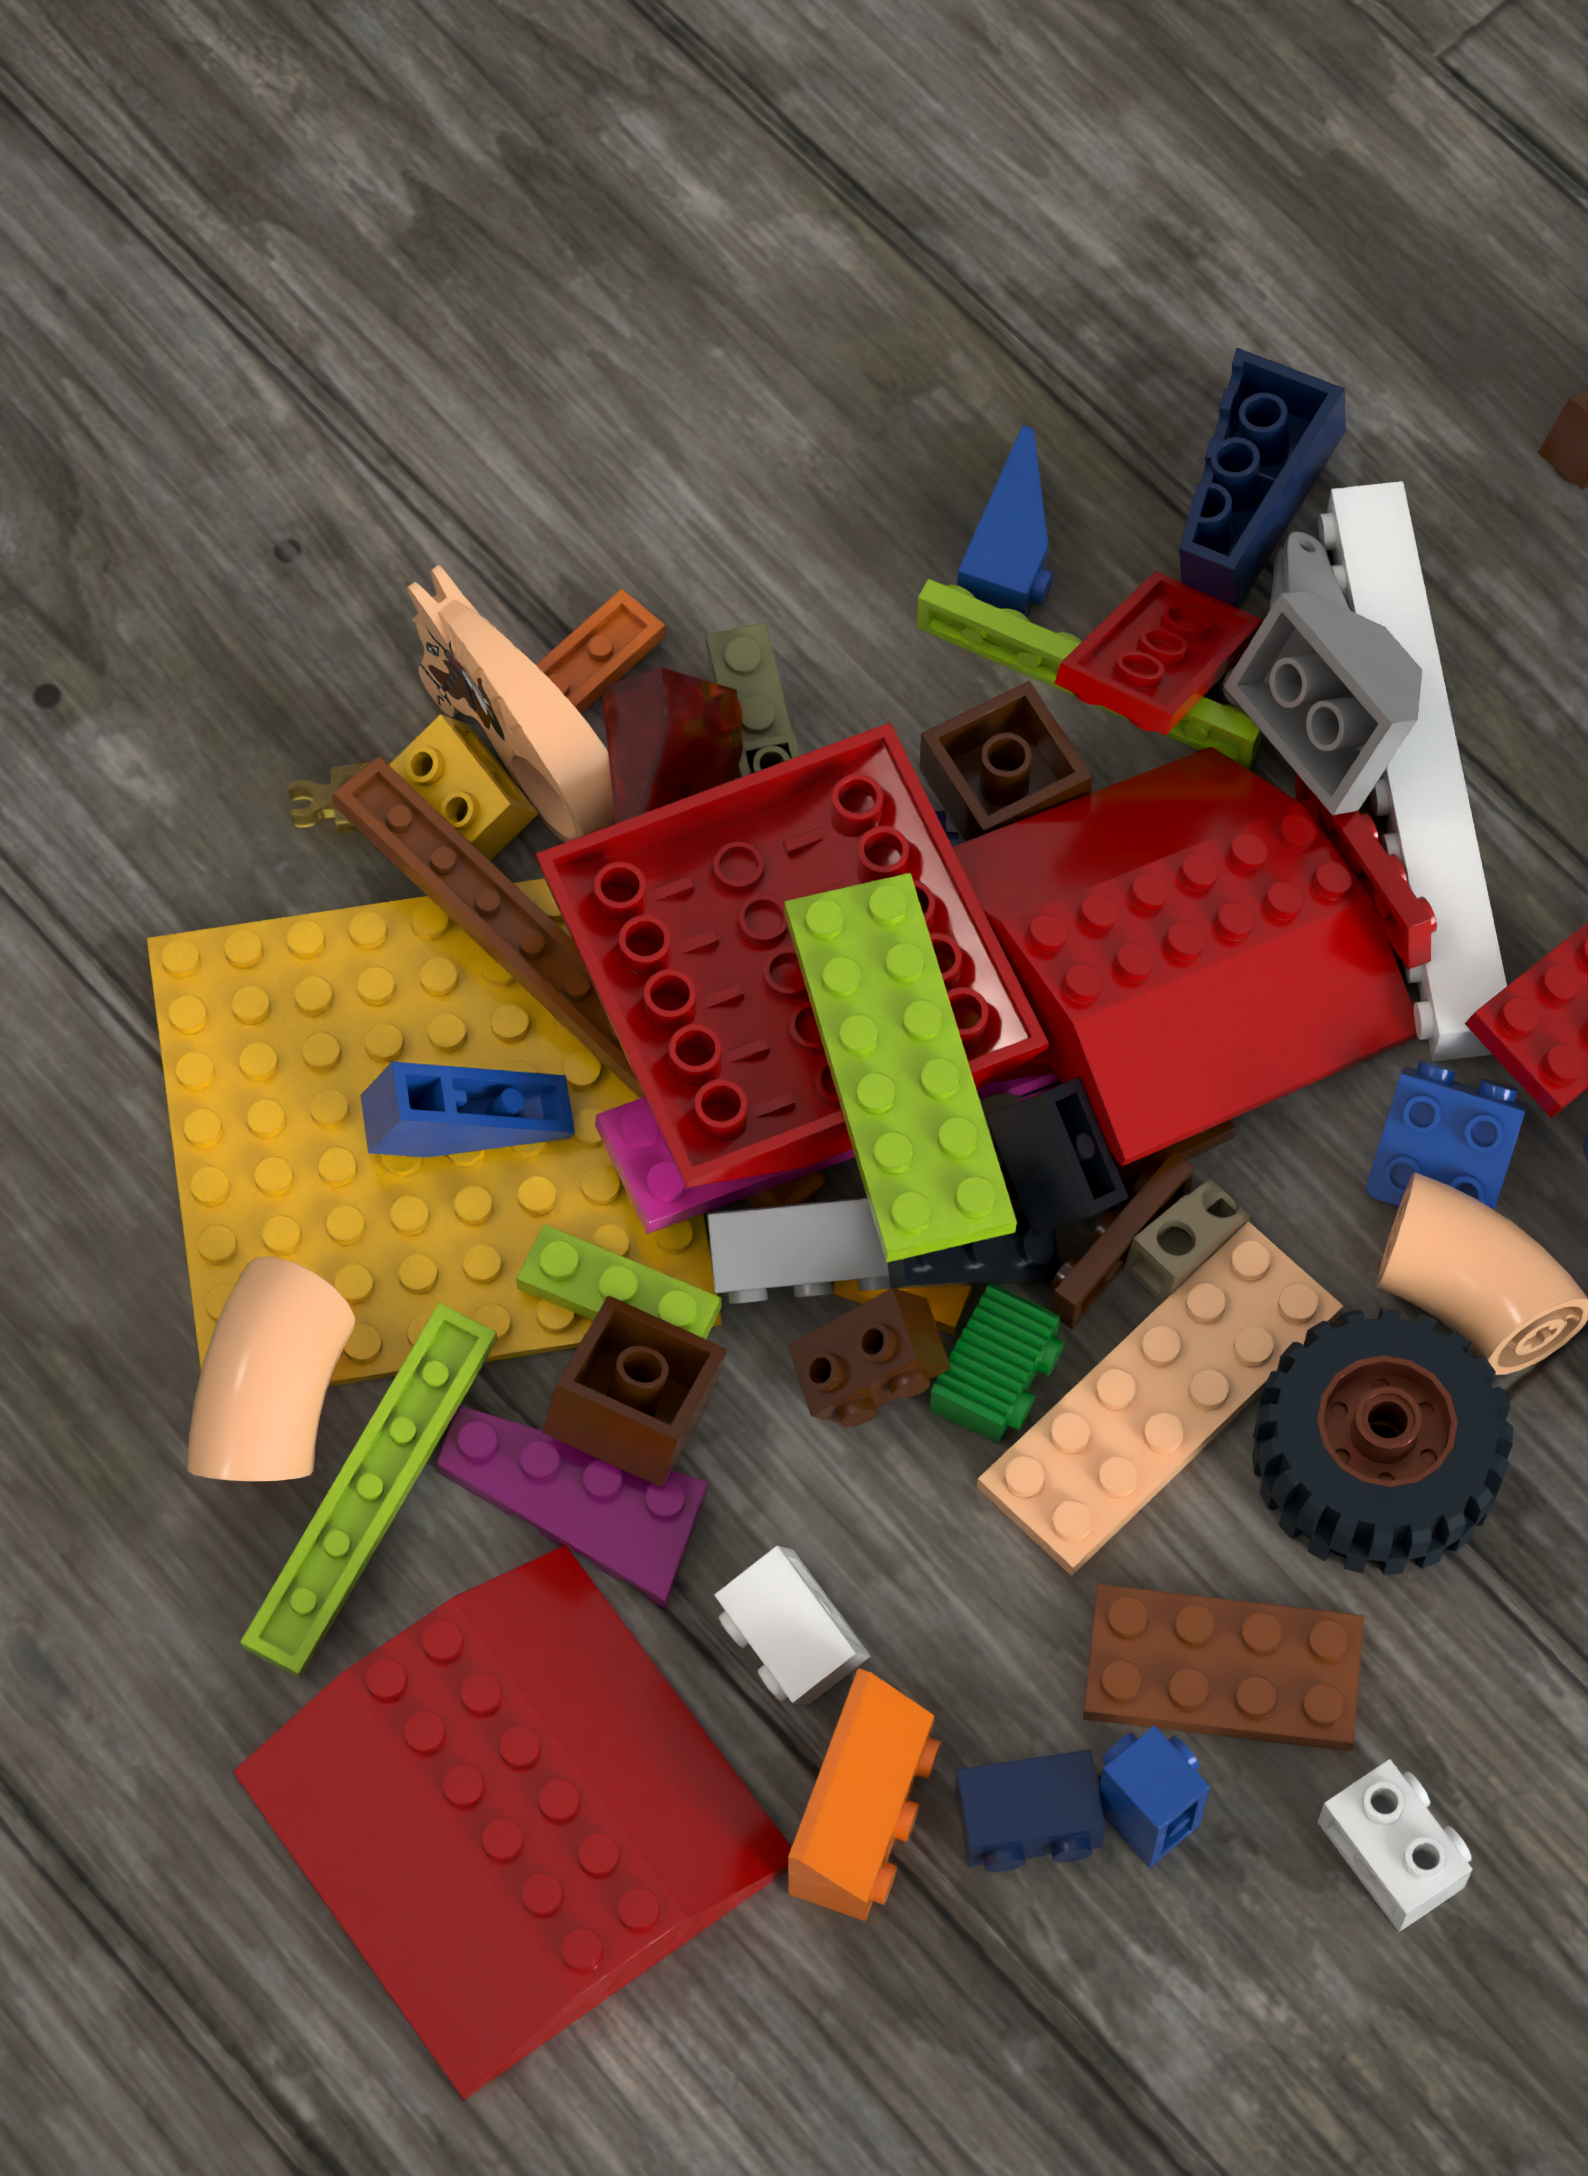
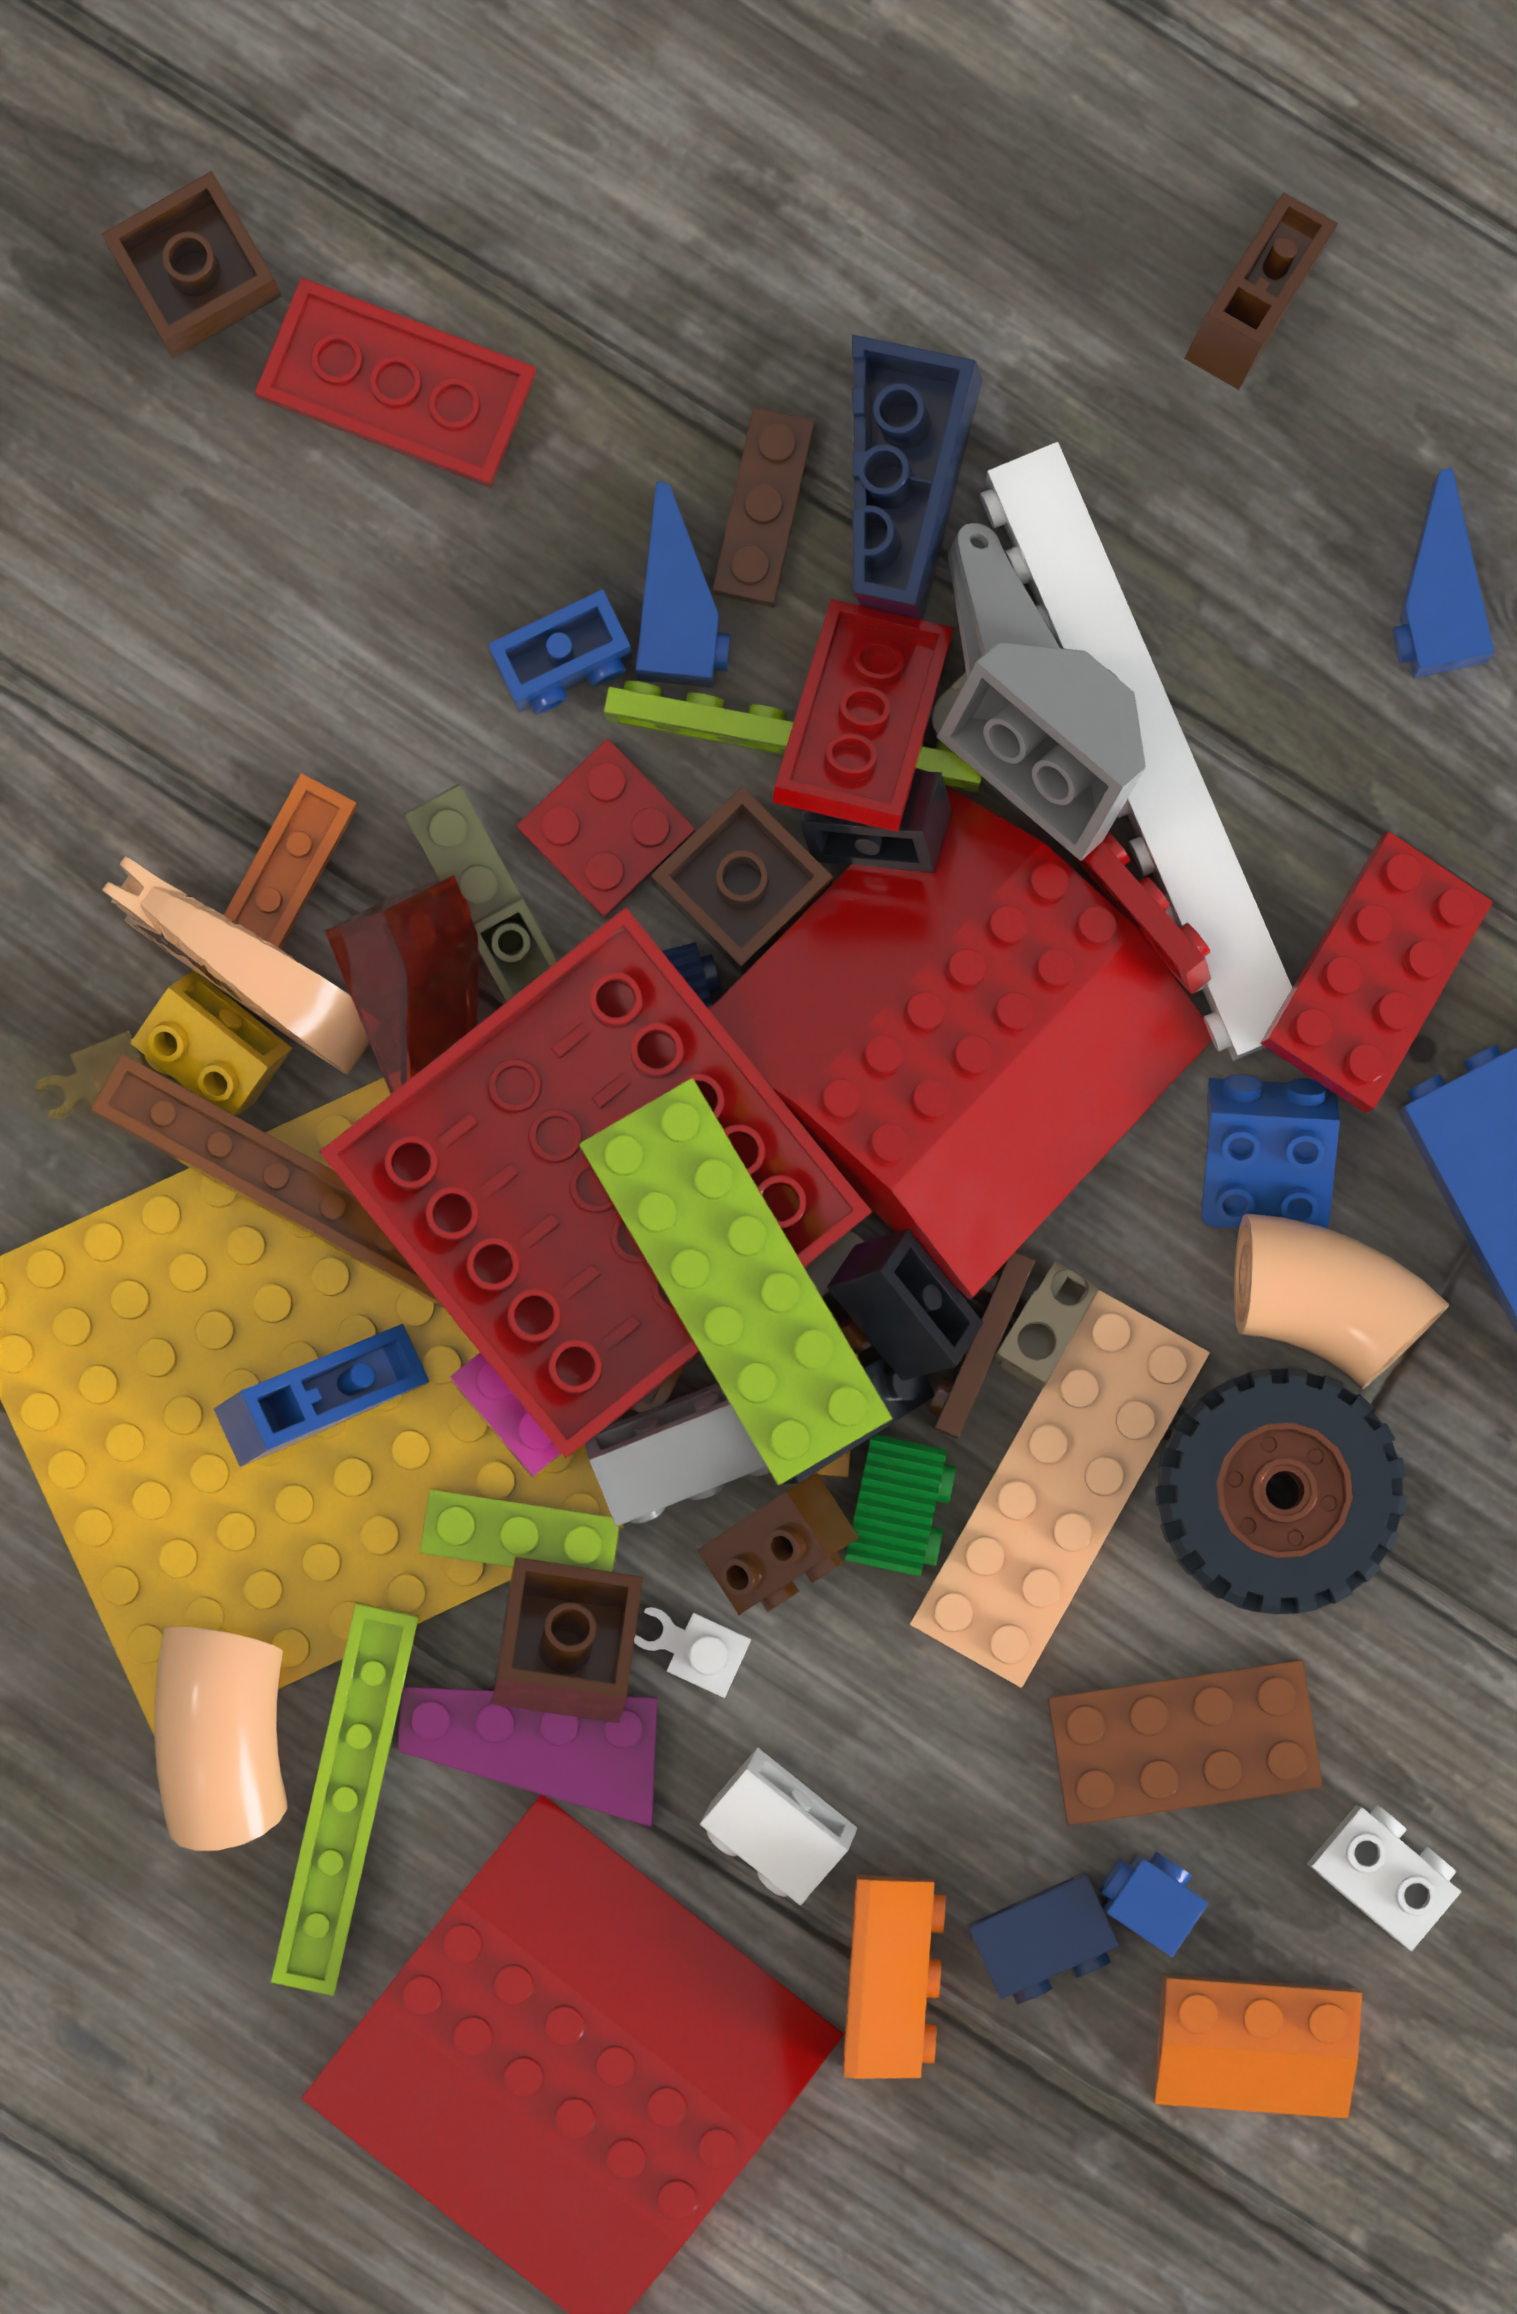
camera: 10 degrees left, 20 degrees up
none -> reddish brown brick [102,171,282,359]
none -> red plate [255,277,537,488]
none -> blue brick [487,589,633,715]
none -> red plate [516,738,696,919]
none -> white plate [634,1607,752,1698]
none -> reddish brown plate [712,407,815,608]
none -> black brick [800,768,952,873]
none -> orange slope [1154,1974,1362,2119]

